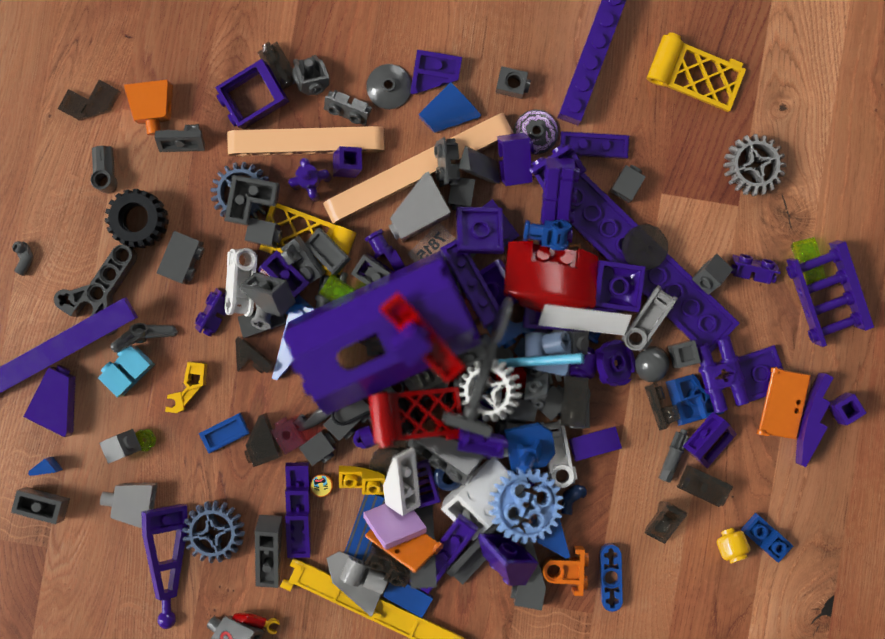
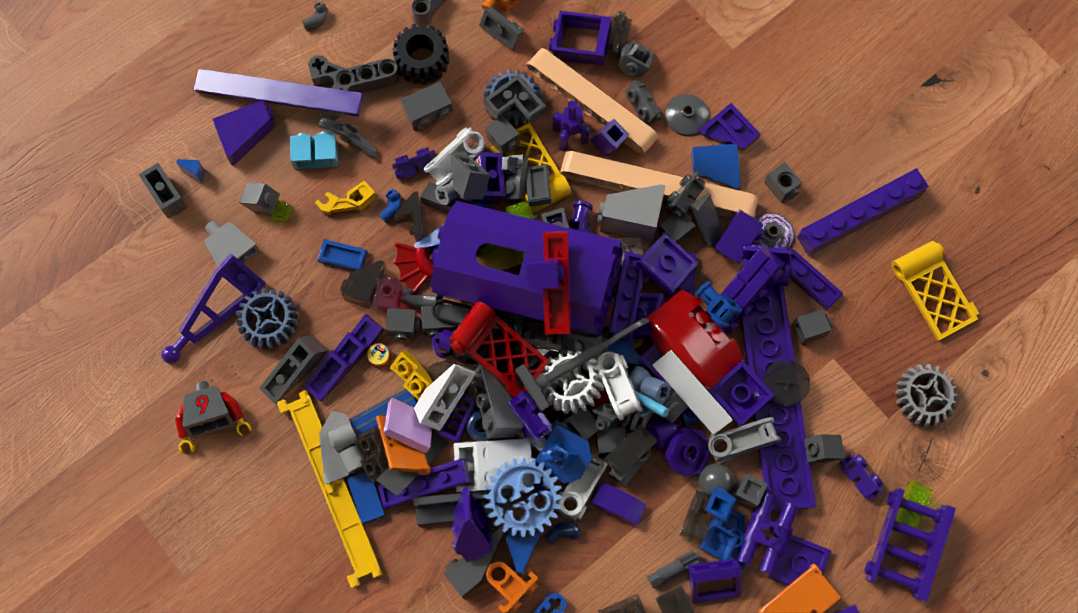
camera: 40 degrees right, 15 degrees down
none -> blue arm [379,189,402,223]
none -> red arm [393,243,434,295]
none -> white piece [596,352,643,421]
none -> blue slope [705,486,736,522]

